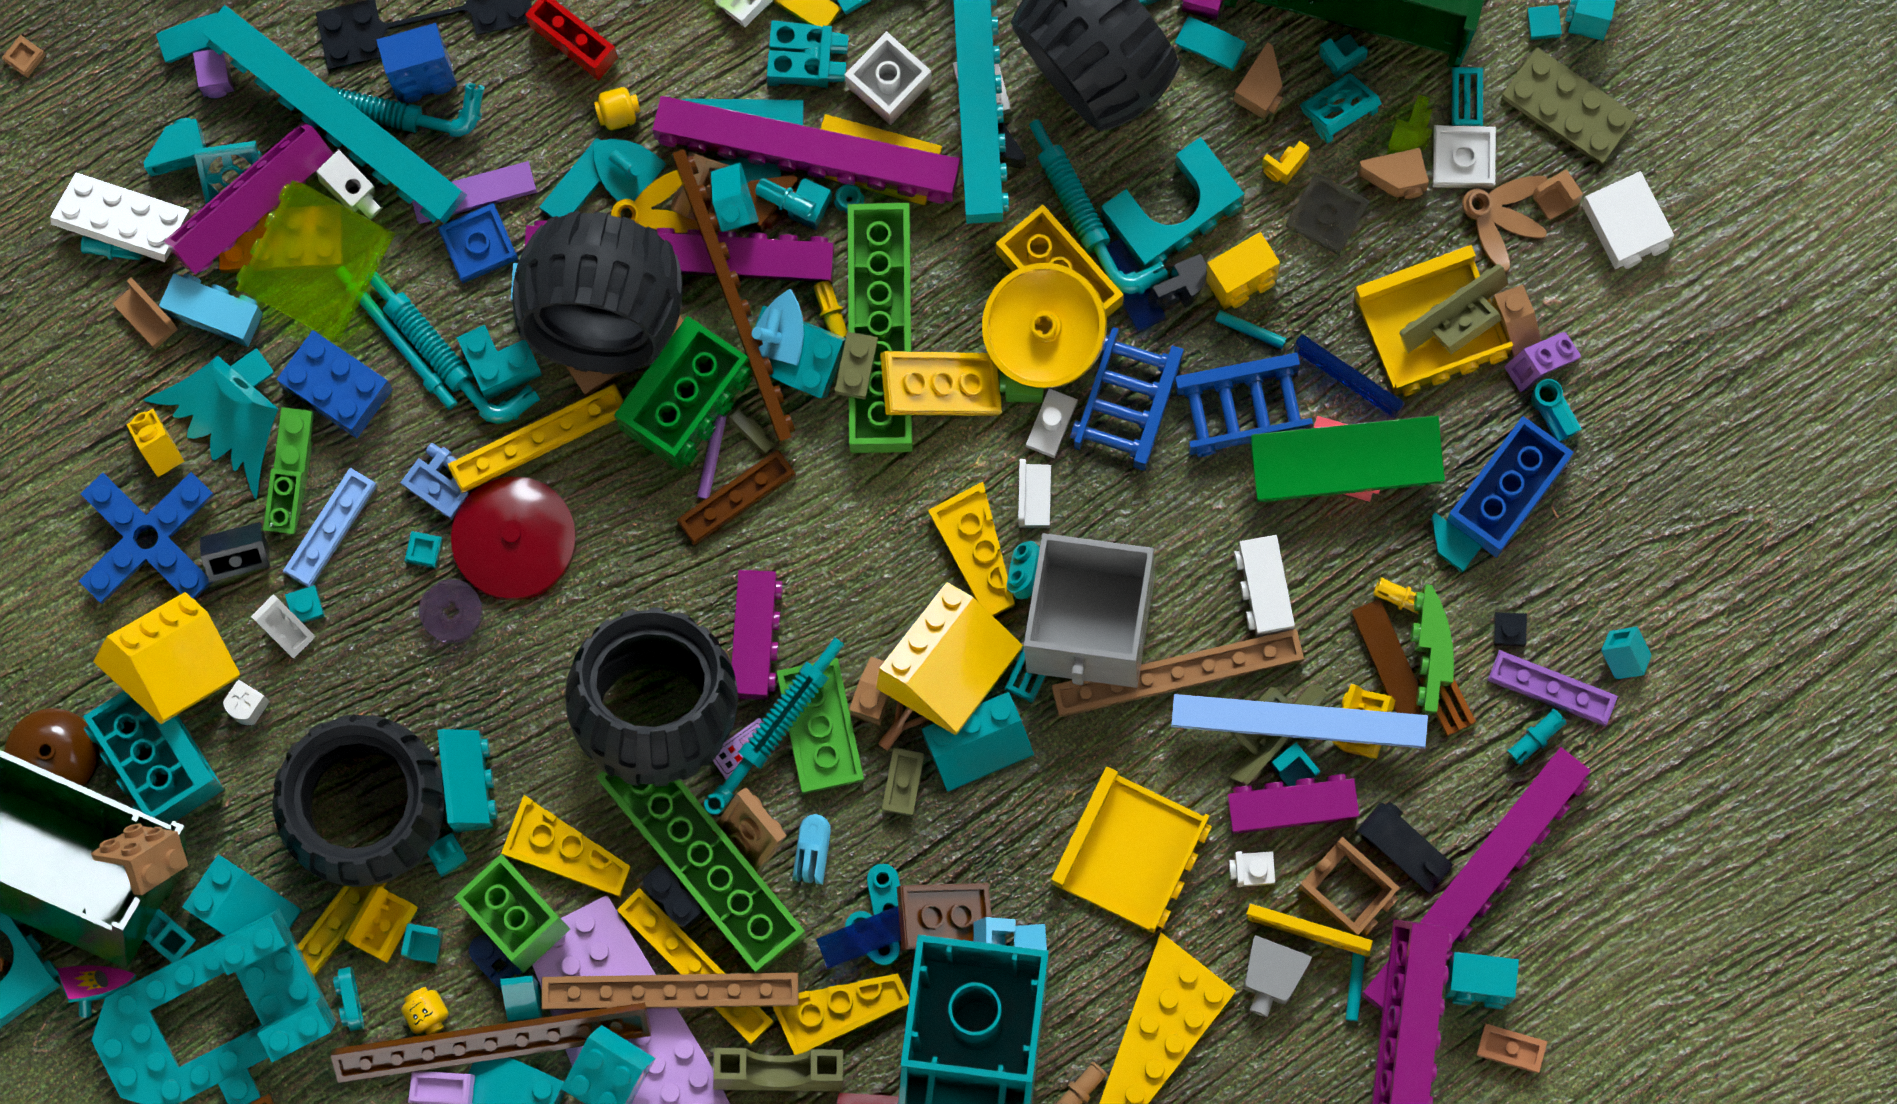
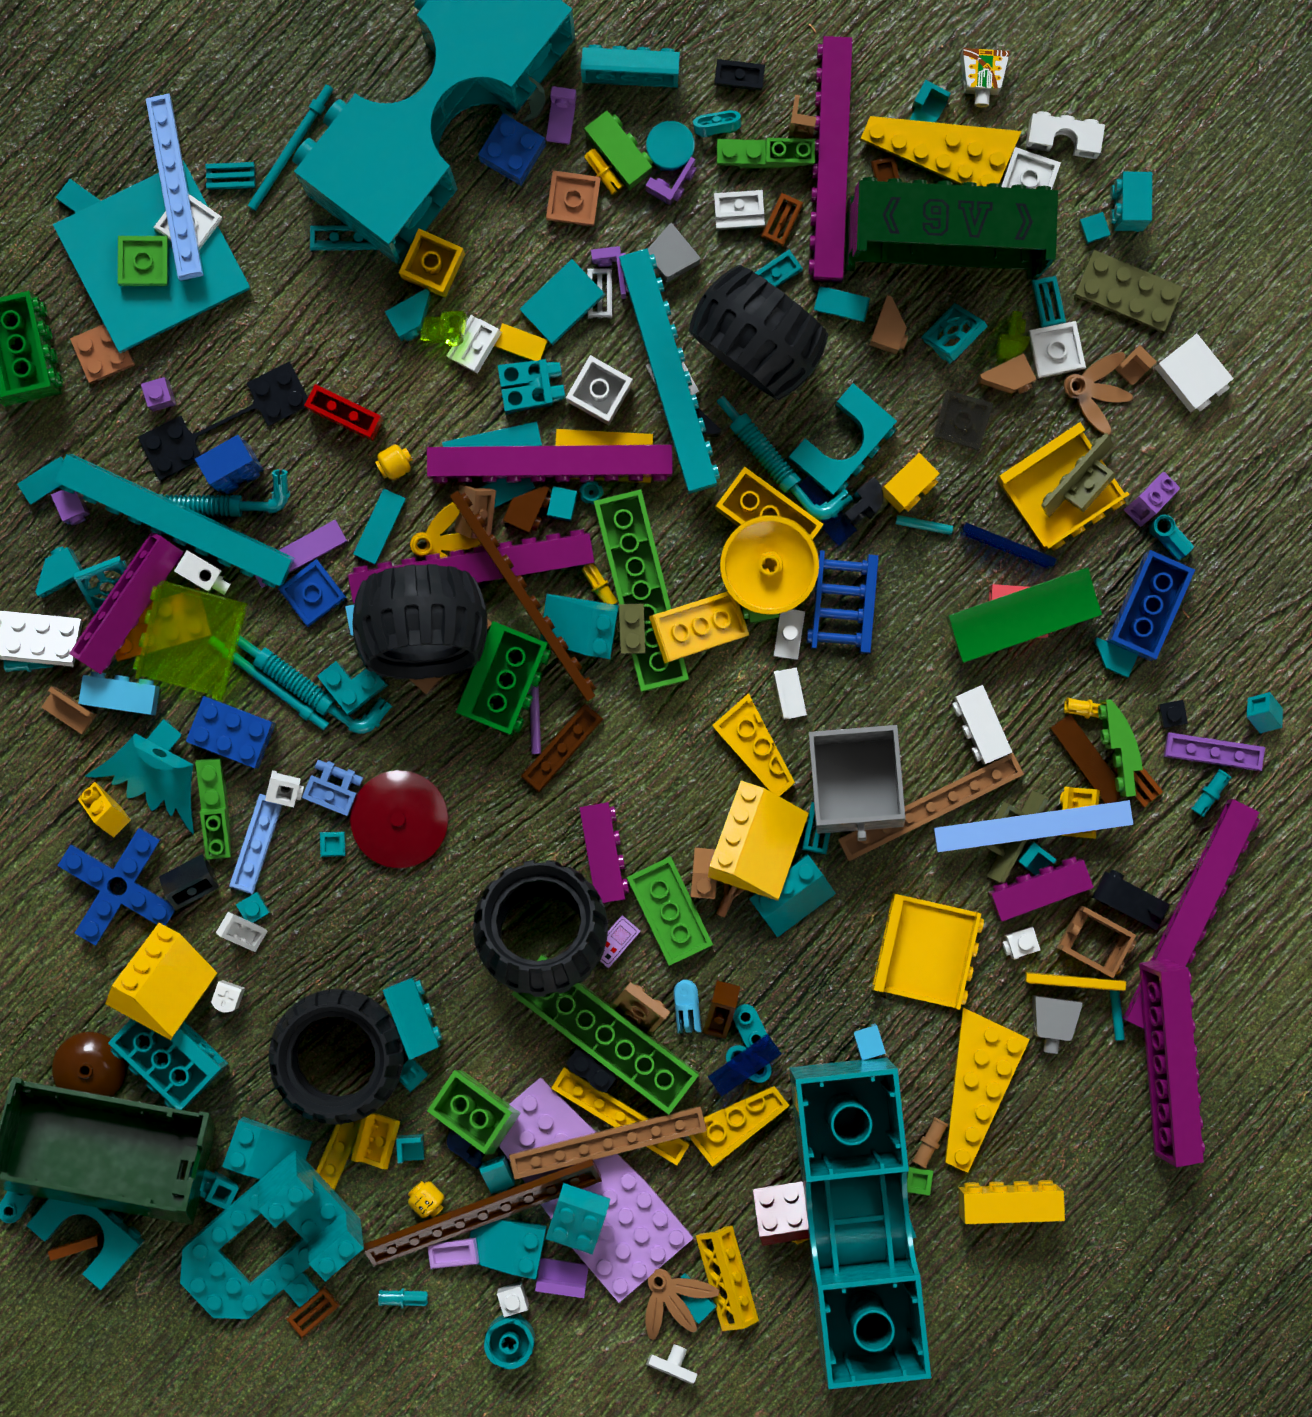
camera: 20 degrees left, 10 degrees up
dark pink shield [56,965,136,1018] -> none
medium nougat bracket [91,824,189,895] -> none
teal plate [333,967,364,1031] -> none
clear purple plate [419,579,483,643] -> none
yellow tile [448,384,624,493] -> none
yellow wing [501,795,631,897] -> none
teal shield [593,139,667,211] -> none
teal piece [704,637,845,815] -> none
teal slope [711,163,759,232] -> none
olive arch [713,1048,843,1091] -> none
olive piece [728,407,776,456] -> none
medium azure shield [752,289,804,365] -> none
teal axle [755,178,816,221] -> none
olive plate [882,748,925,817] -> none
reddish brown tile [896,883,992,951] -> none
medium azure panel [974,917,1016,945] -> none
teal plate [1007,541,1040,599] -> none
blue fence [1175,353,1313,457] -> none
yellow bracket [1262,141,1310,185] -> none
teal panel [1319,34,1368,78] -> none
teal brick [1445,952,1519,1009] -> none
nougat plate [1476,1023,1547,1074] -> none
medium nougat slope [1491,284,1541,358] -> none
none -> white brick [265,770,304,807]
none -> reddish brown slope [702,980,741,1039]

